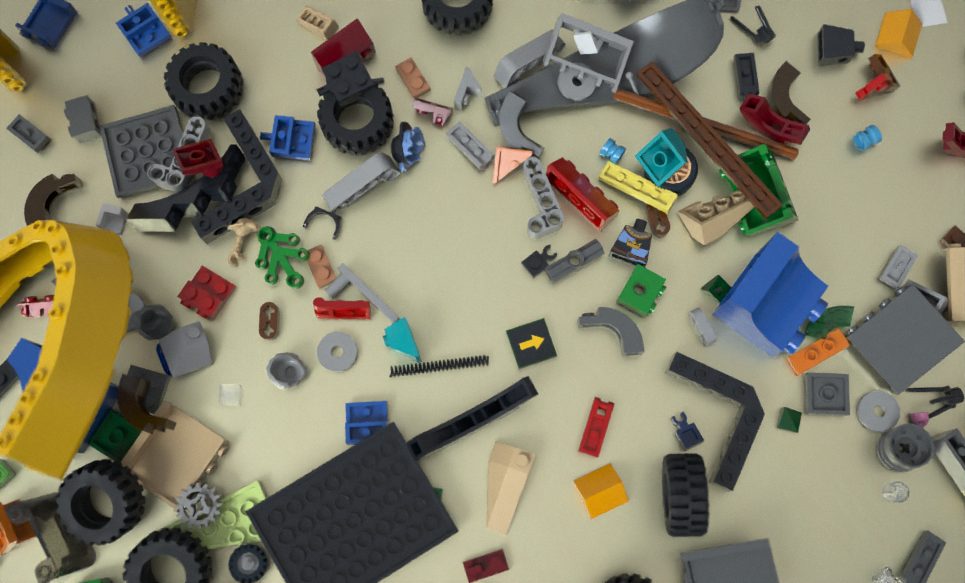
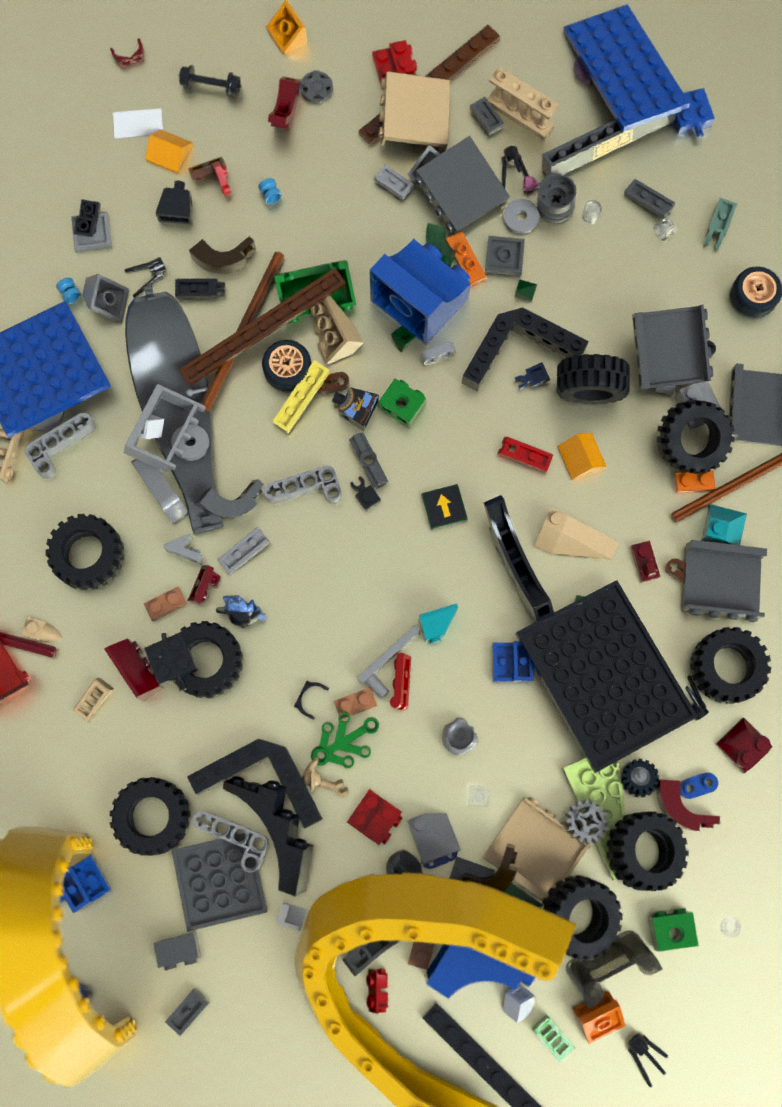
camera: 90 degrees left, 0 degrees up
dark brown arch [24,174,83,226] -> none
dark red slope [172,139,223,177] -> none
reddish brown beam [259,302,280,341] -> none
blue plate [260,115,316,161] -> none
light grey tile [317,332,358,372] -> none
light grey beam [322,153,400,213] -> none
black piece [389,355,489,378] -> none
tile [493,146,533,183] -> none
red slope [546,157,620,232] -> none
dark grey arch [577,307,645,356] -> none
dark azure wheel [599,138,626,164] -> none
teal slope [635,128,688,187] -> none
dark red arch [739,94,811,145] -> none

